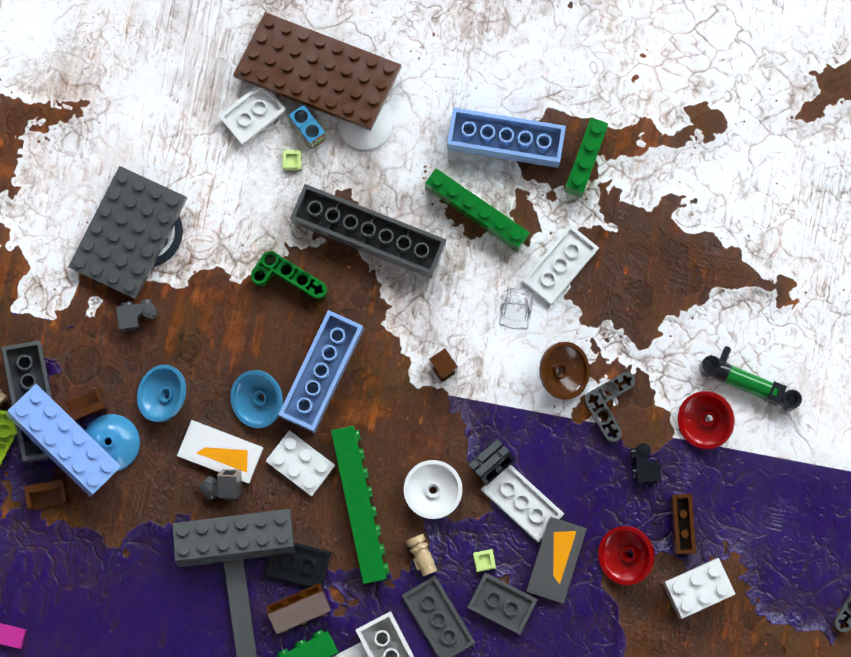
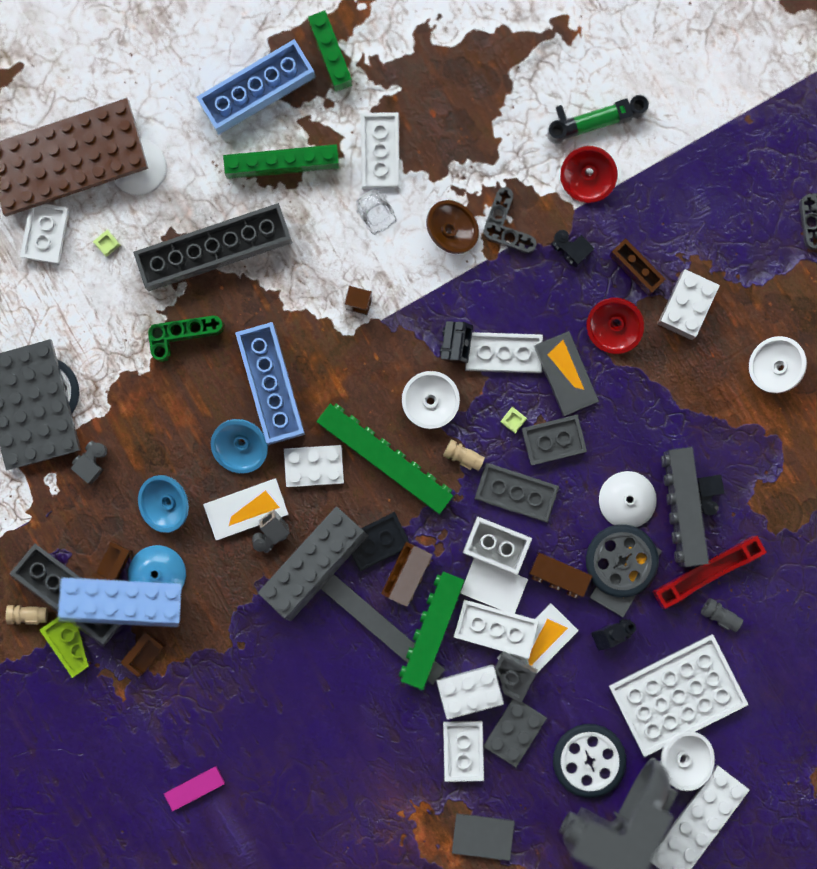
camera: 40 degrees left, 5 degrees up
dark azure piece [288,105,326,149] -> none

